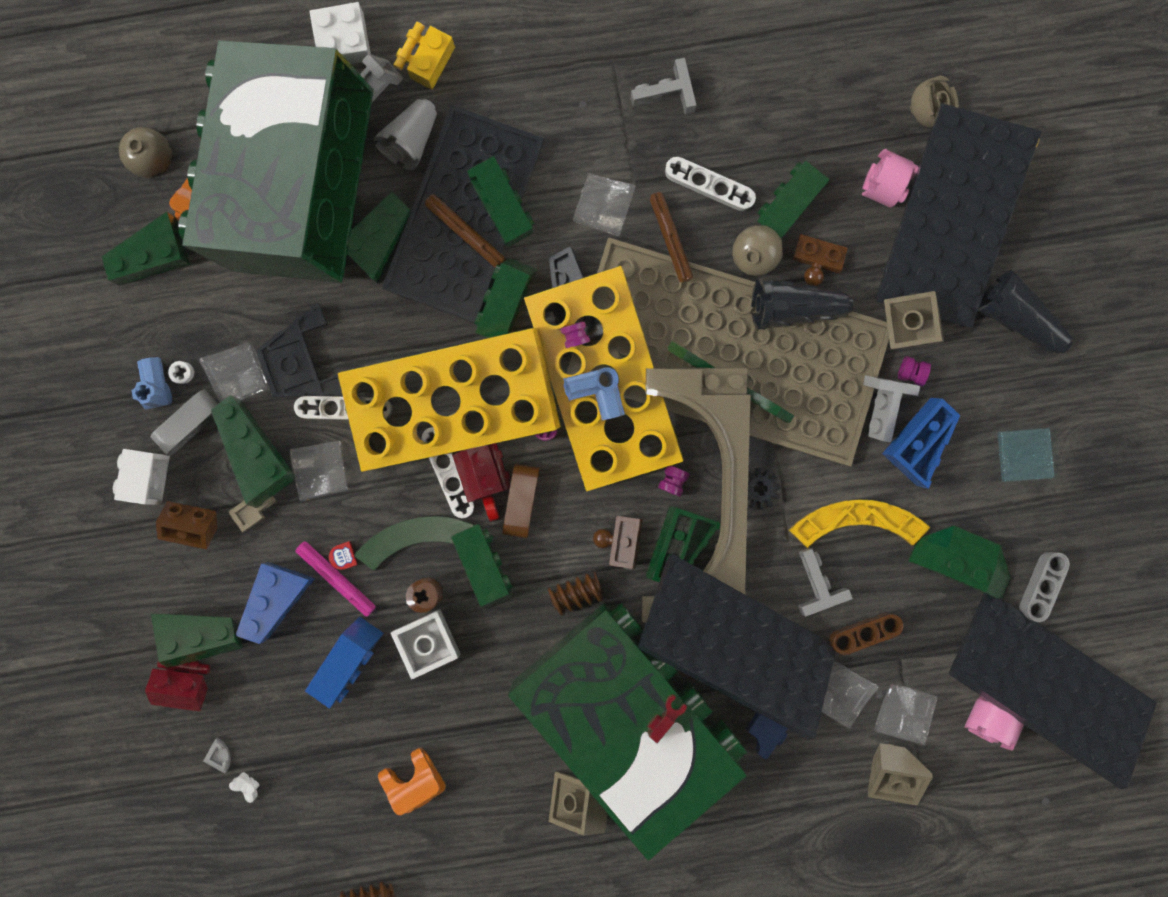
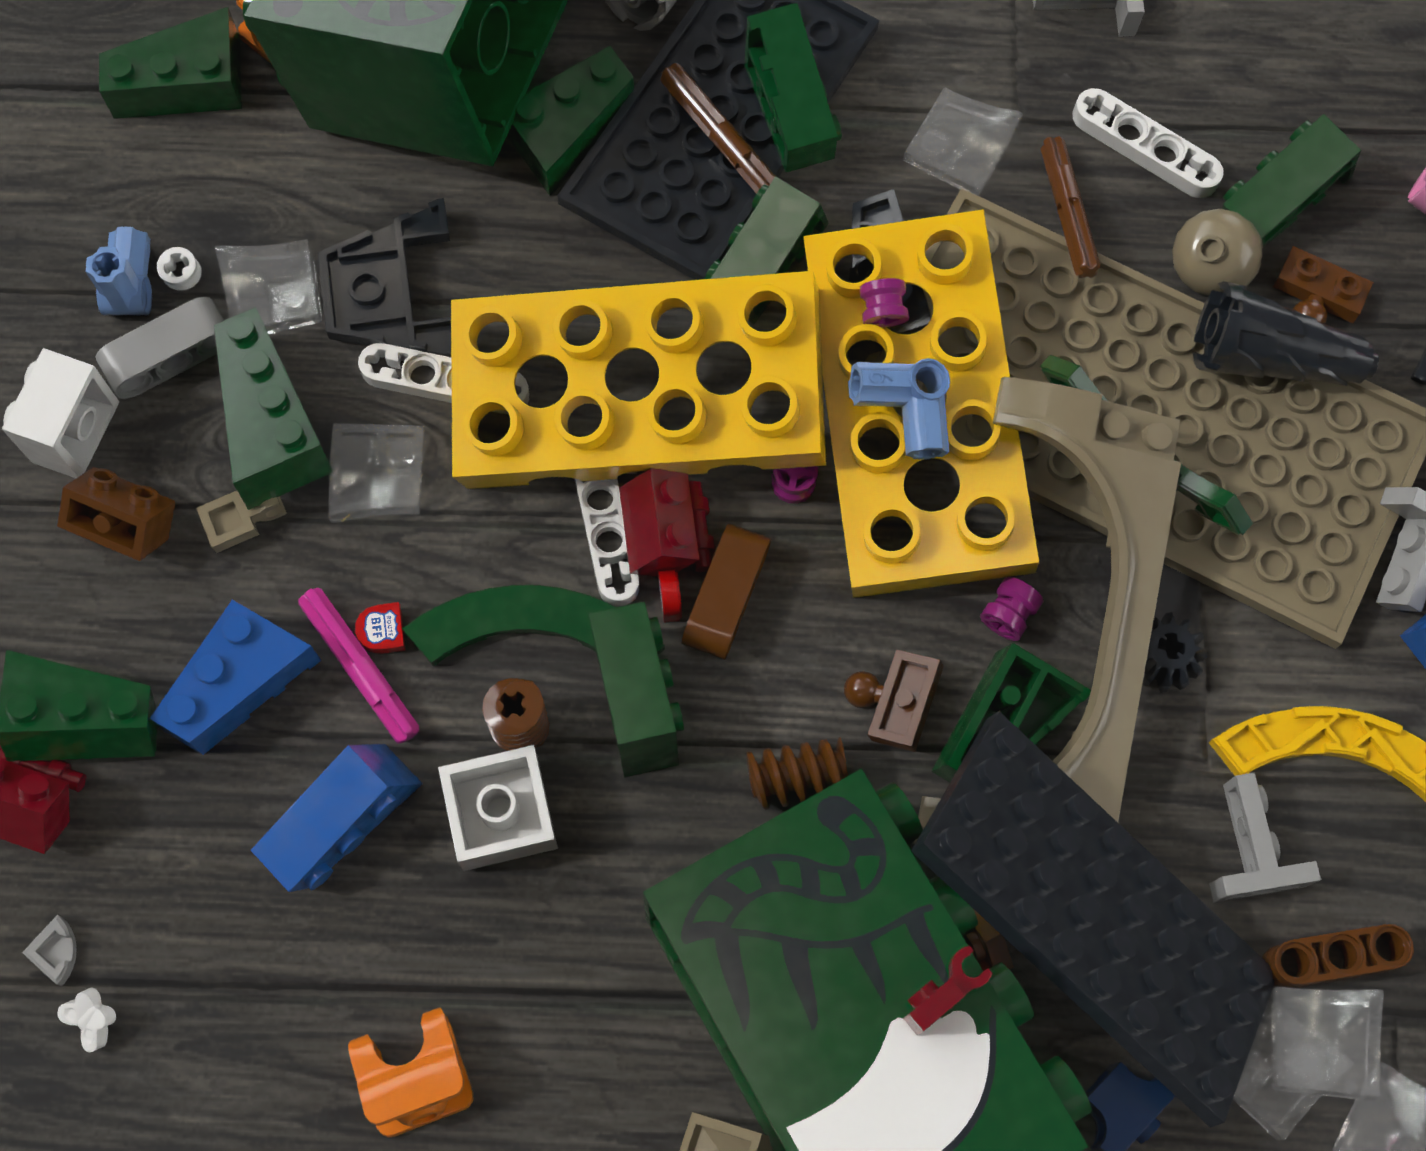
camera: 10 degrees right, 15 degrees down
none -> clear plate [1271,987,1384,1101]

